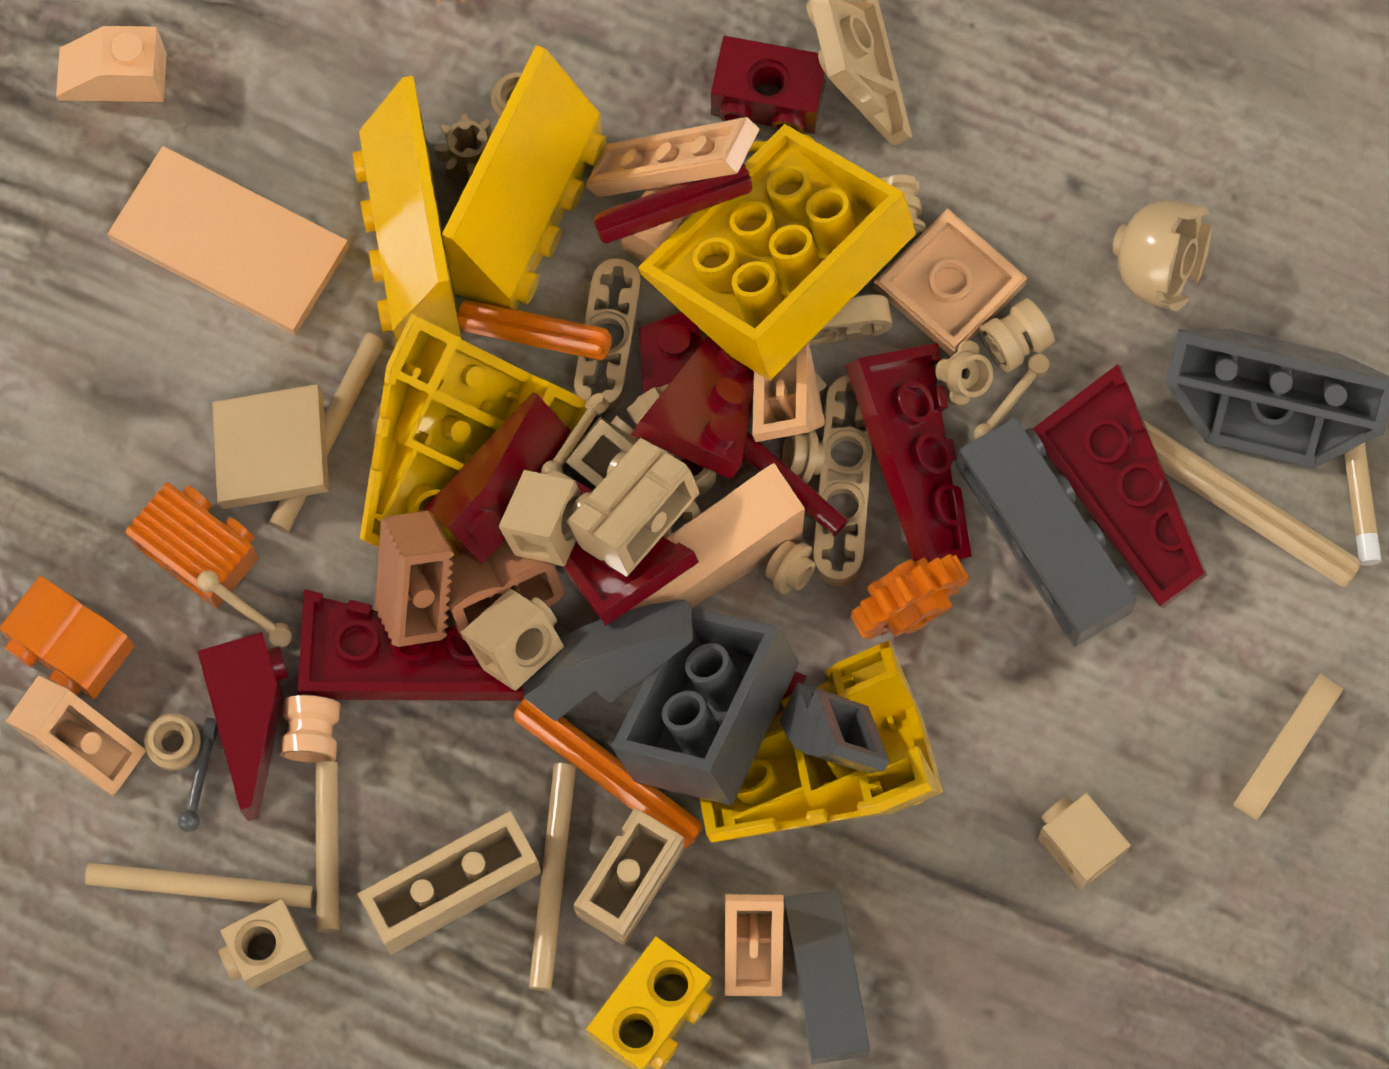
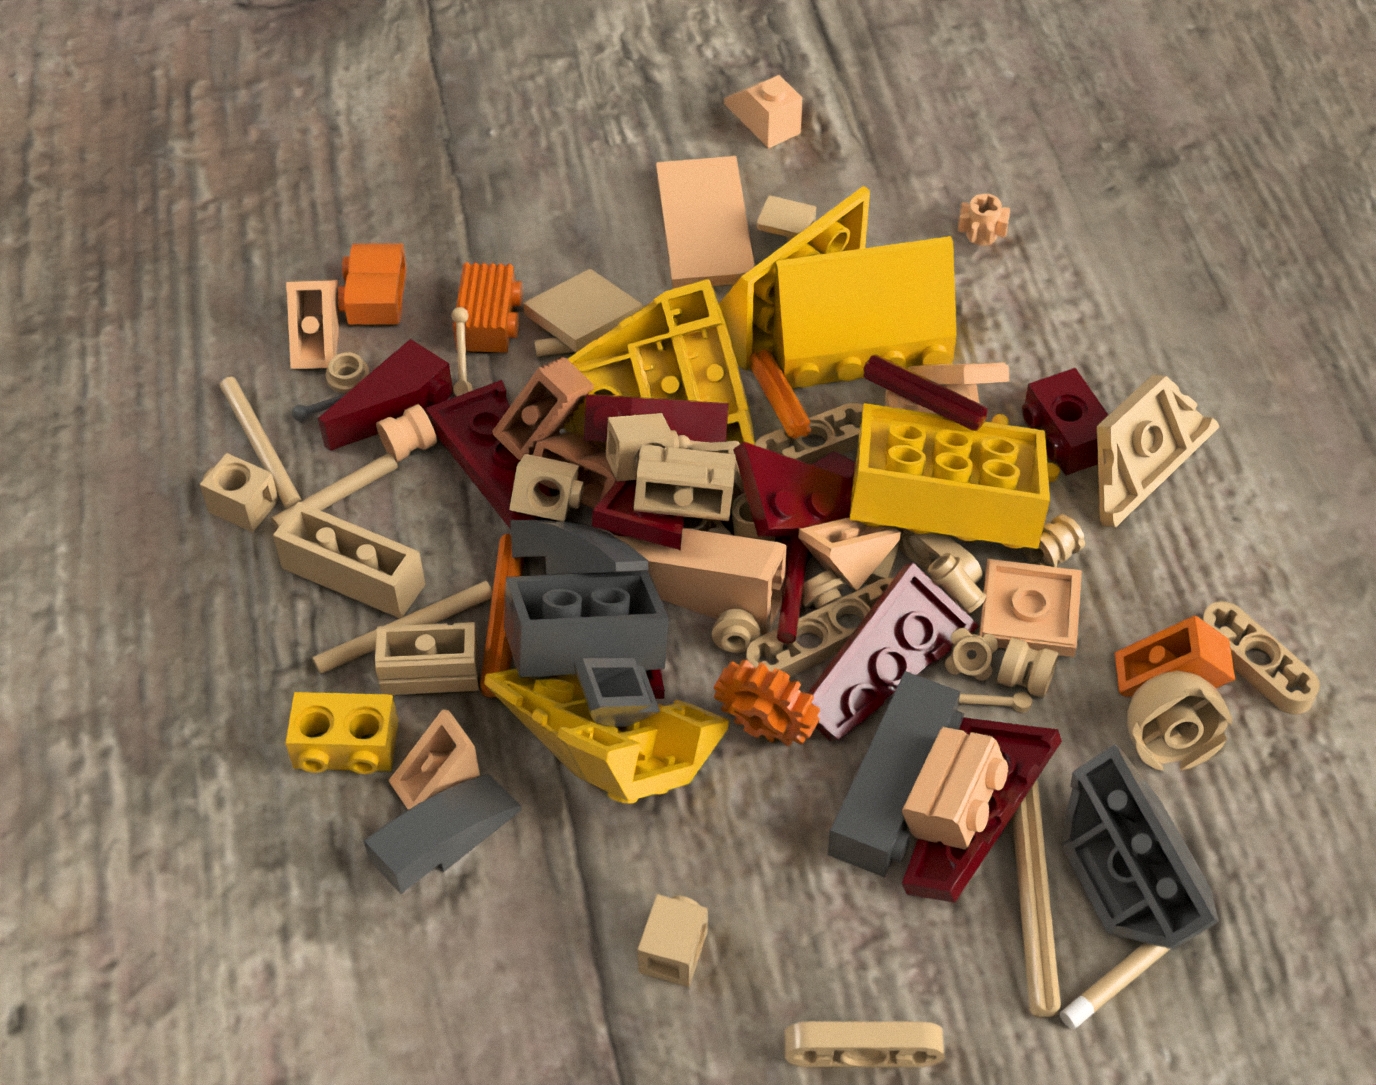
camera: 55 degrees right, 20 degrees down
none -> tan panel [757,195,816,242]
none -> light nougat brick [902,727,1008,850]
none -> tan pin [928,553,986,614]
none -> orange slope [1114,615,1235,697]
none -> tan beam [1202,601,1320,714]

